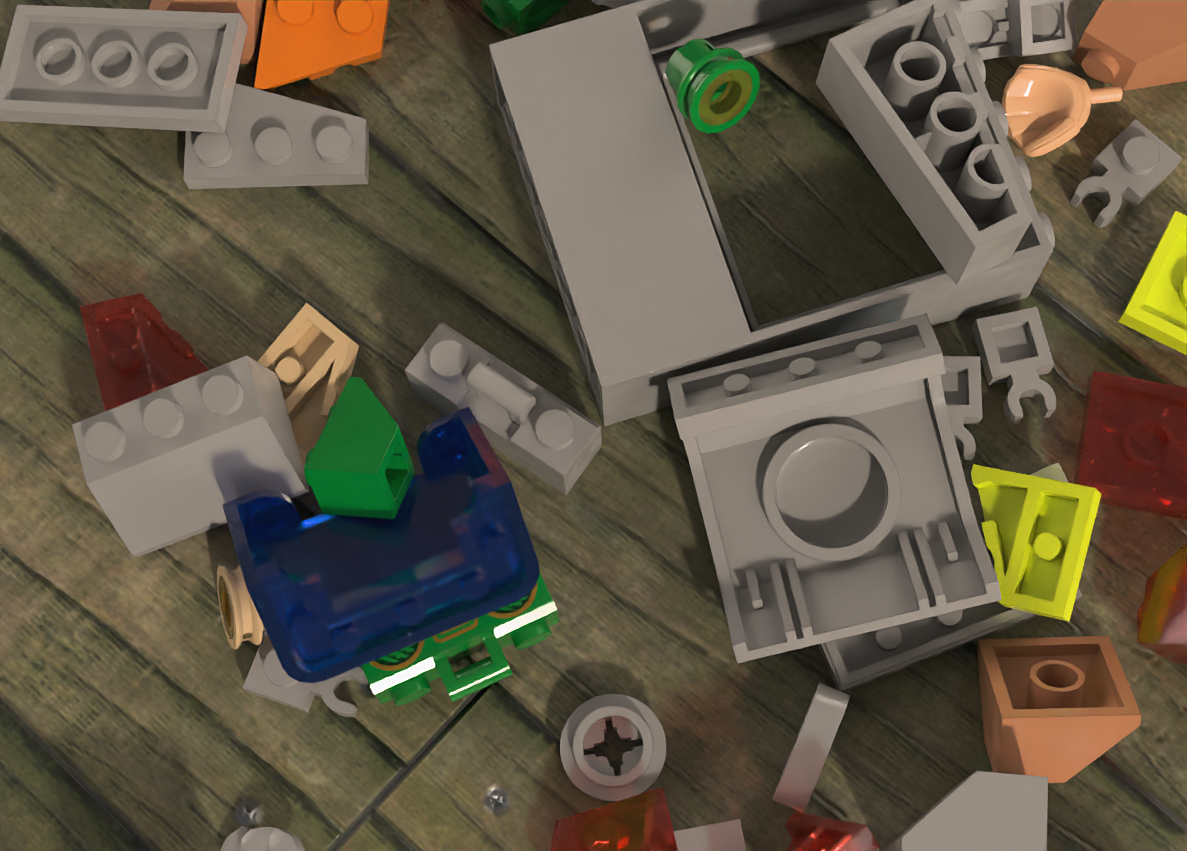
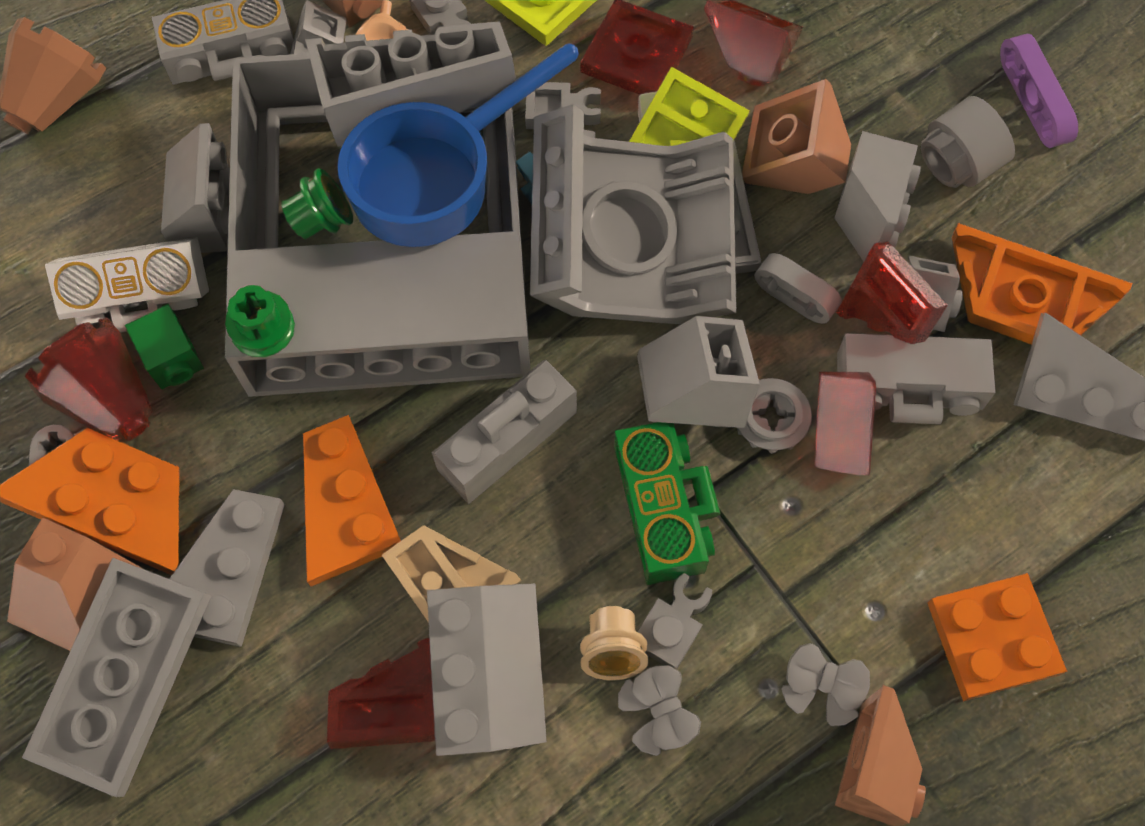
camera: 80 degrees left, 5 degrees down
clear blue windscreen [222,406,540,683] -> none
green slope [304,377,416,519] -> none
none -> green piece [225,285,295,358]
none -> orange wing [303,415,401,587]
none -> blue piece [338,43,579,247]
none -> light grey piece [618,666,701,756]
none -> light grey slope [637,316,760,428]

